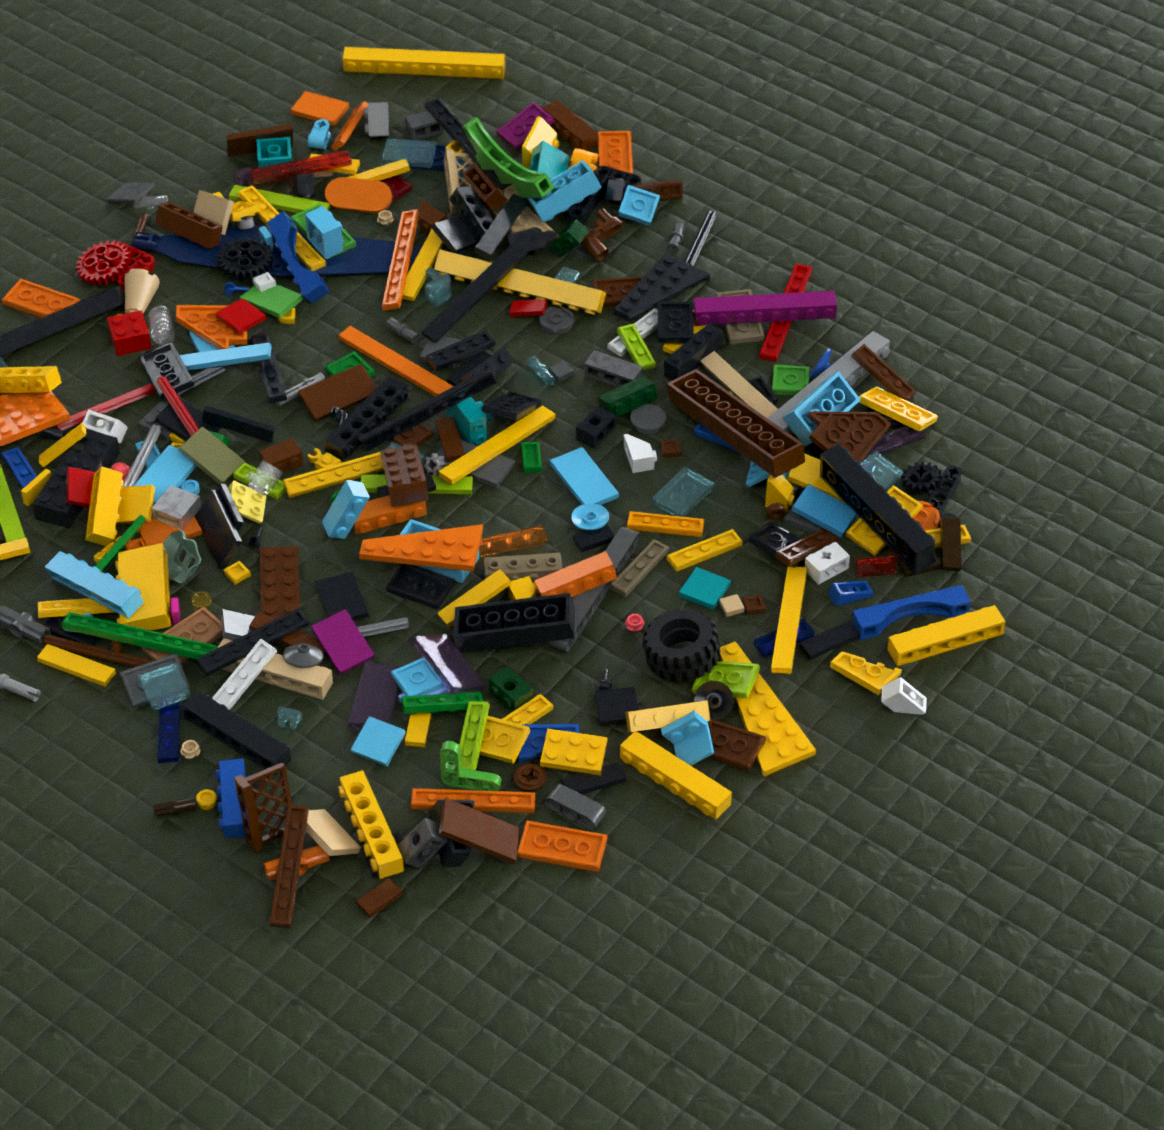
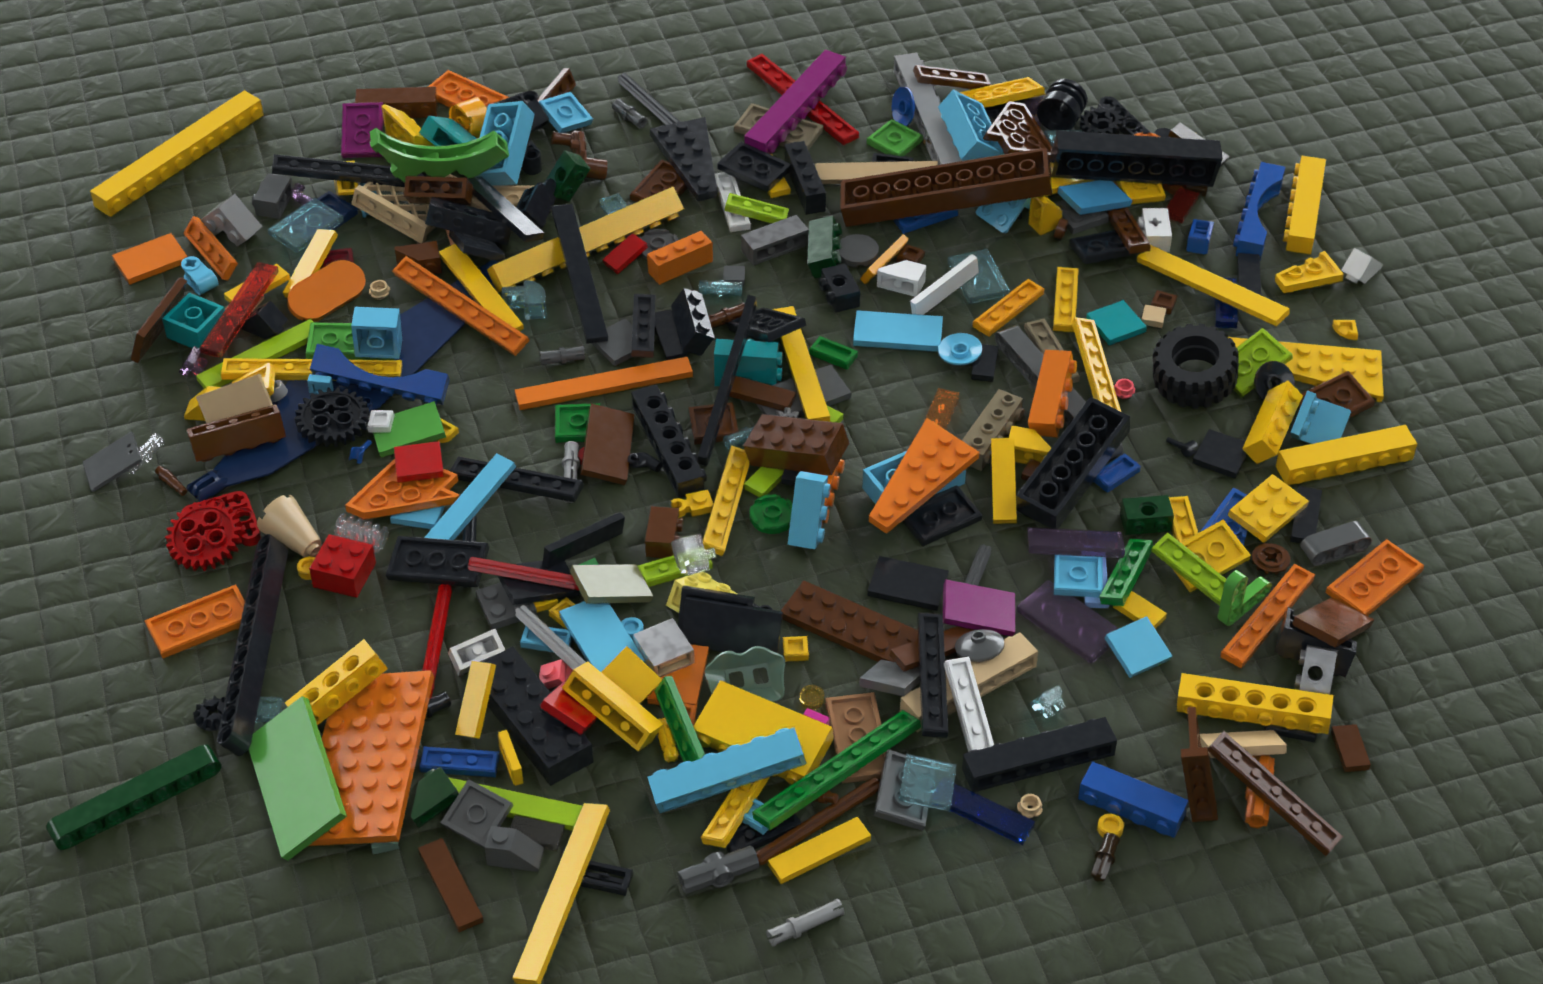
camera: 55 degrees left, 0 degrees up
none -> clear purple arm [291,183,314,206]
none -> orange brick [647,231,713,285]
none -> reddish brown pin [709,303,745,329]
none -> light orange tile [860,234,908,284]
none -> white tile [910,254,979,315]
none -> black wheel [1037,79,1088,132]
none -> yellow tile [1072,317,1121,412]
none -> blue tile [1093,453,1141,493]
none -> yellow tile [1332,320,1358,340]

